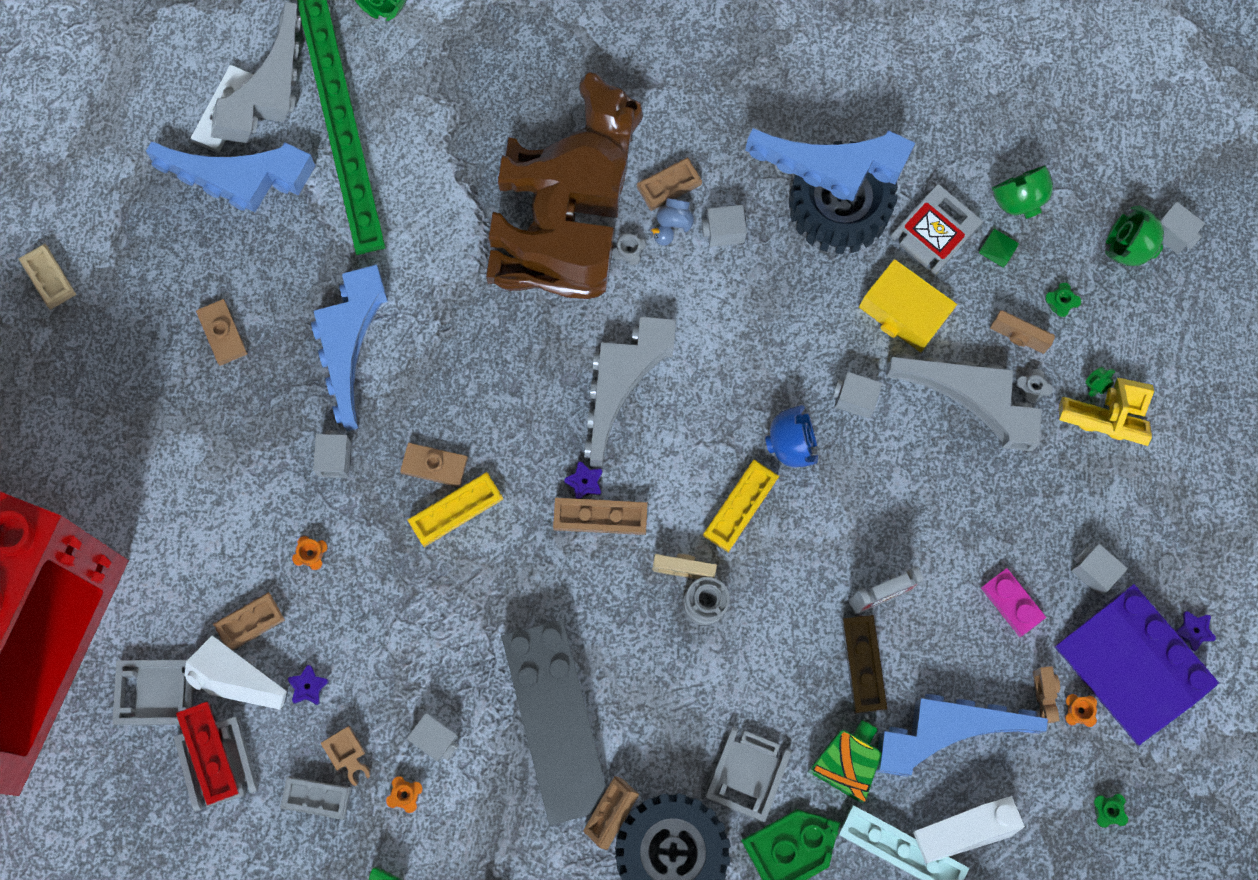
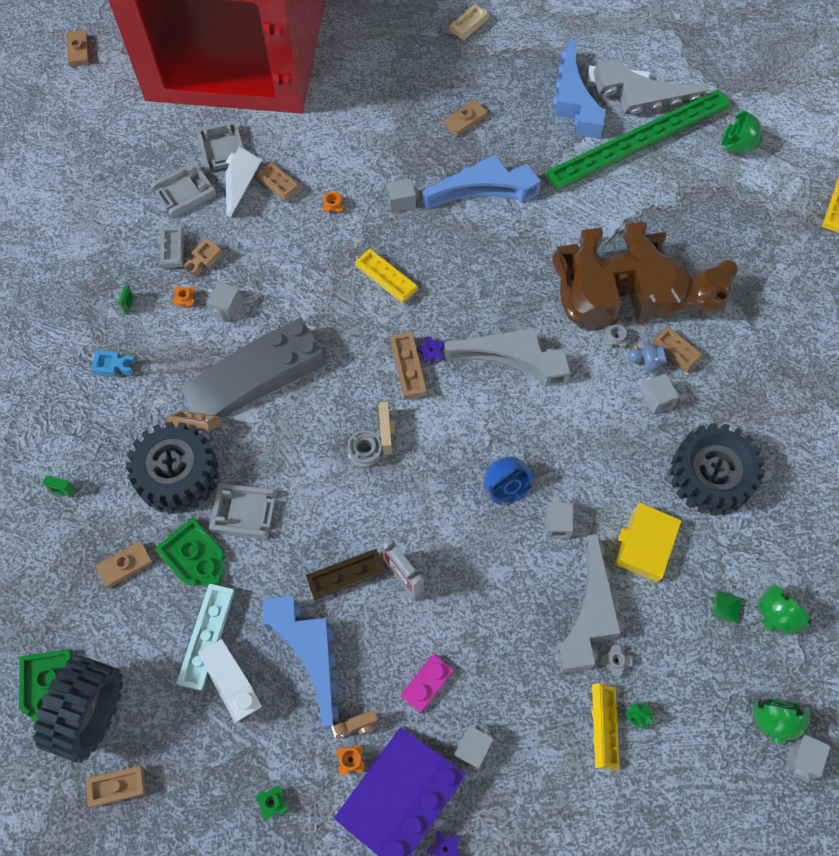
camera: 80 degrees right, 10 degrees down
red plate [176,701,240,806] -> none
dark purple plate [288,665,329,705] -> none
medium nougat plate [400,443,468,488] -> none
yellow plate [703,460,779,553] -> none
medium blue arch [745,128,915,202] -> none
torso [807,720,882,803] -> none
container [891,184,983,275] -> none
medium nougat plate [990,310,1056,354] -> none
green plate [1045,283,1081,317] -> none
yellow bracket [1105,377,1154,433] -> none

